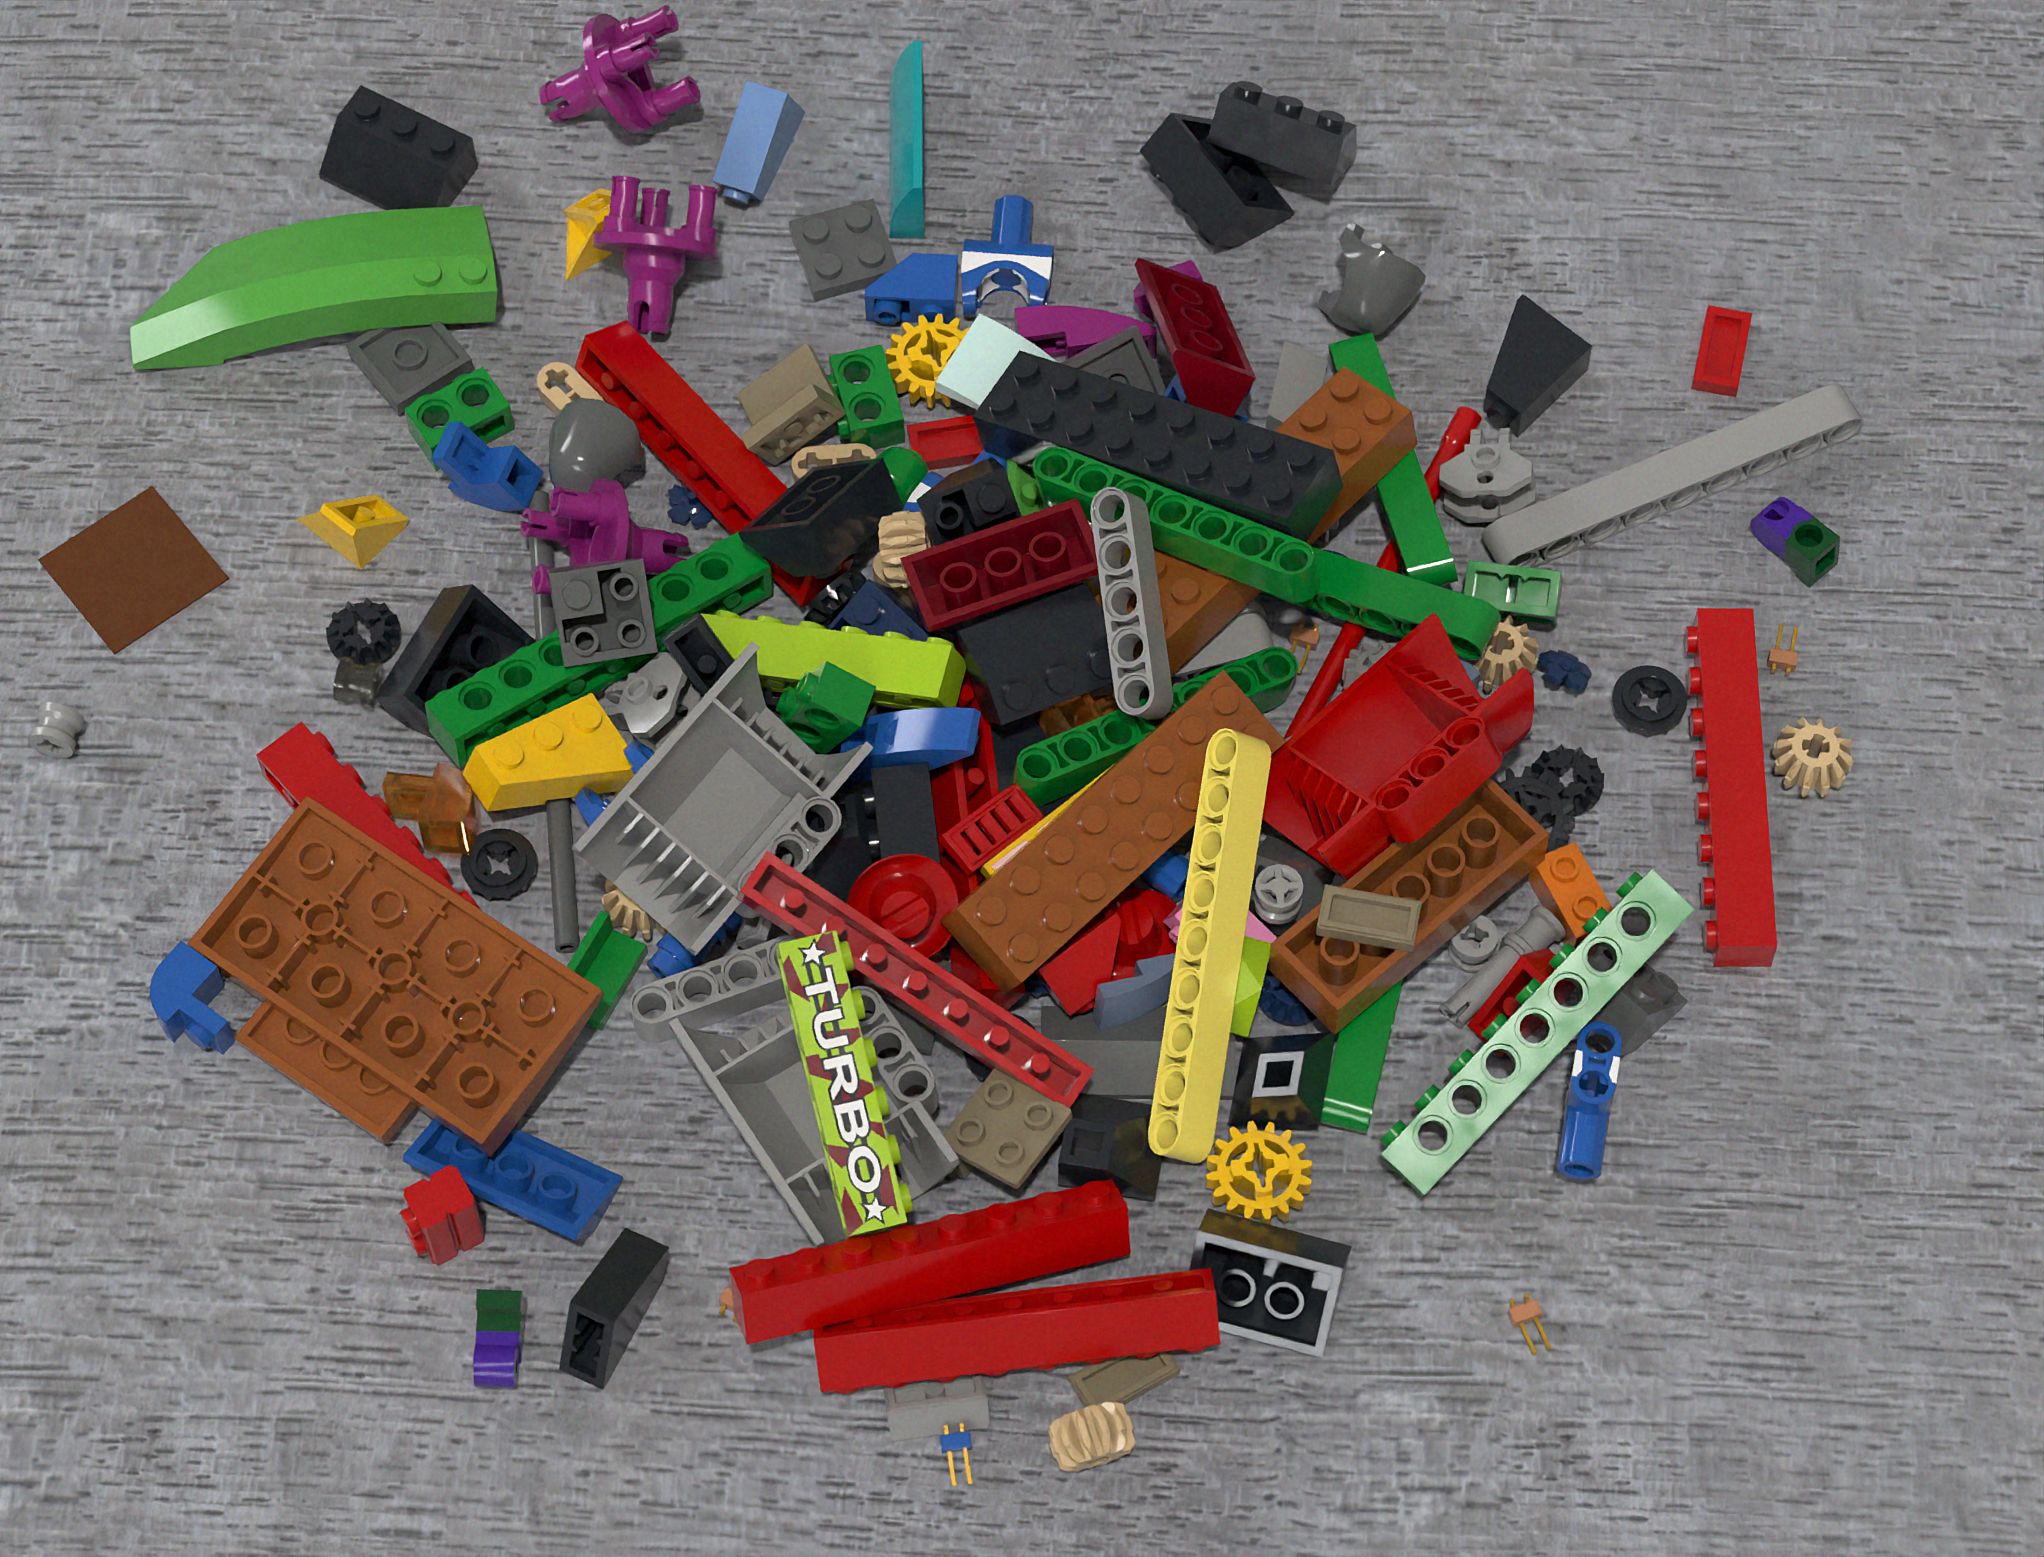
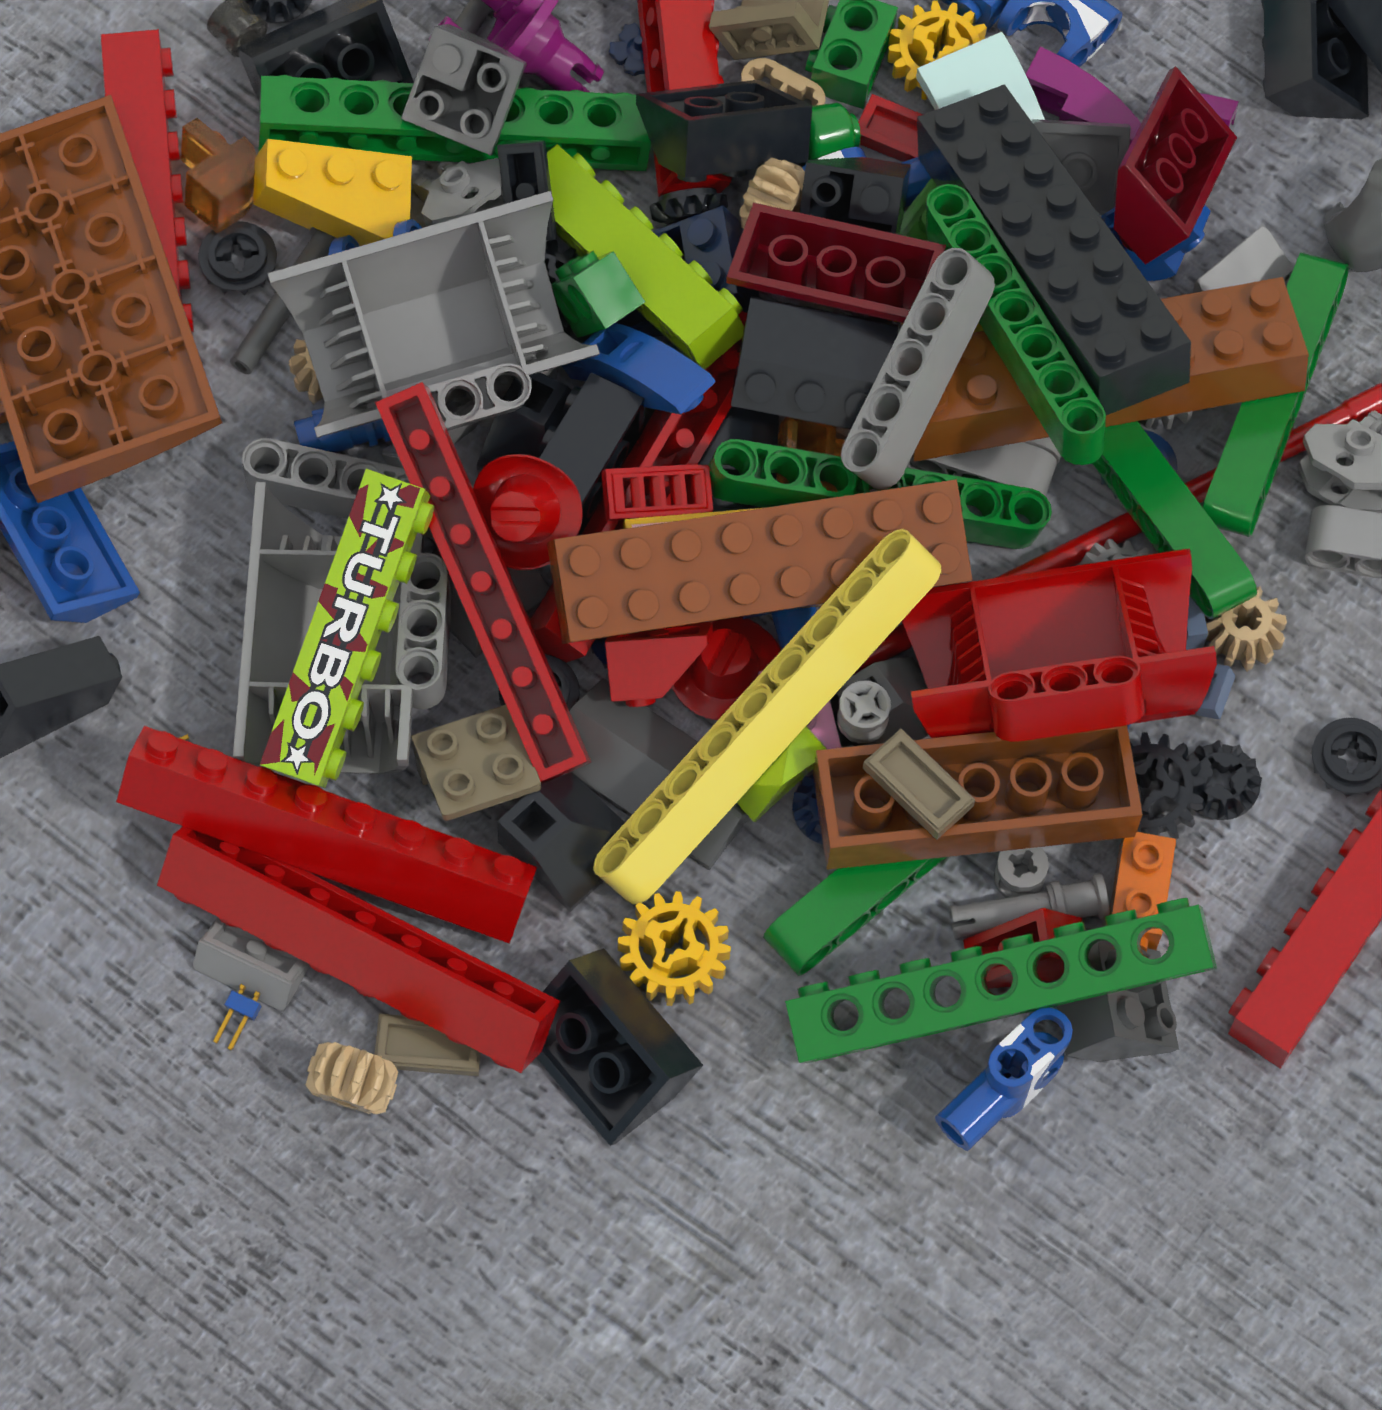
camera: 30 degrees right, 5 degrees up
green panel [567,910,648,1031] -> none
sand blue slope [1092,953,1175,1030] -> none
black slope [1228,1032,1335,1128] -> none
nougat piece [1289,619,1321,674] -> none
green brick [1464,560,1563,625] -> none
piece [1508,1293,1551,1355] -> none
dark blue plant [1538,650,1592,692] -> none

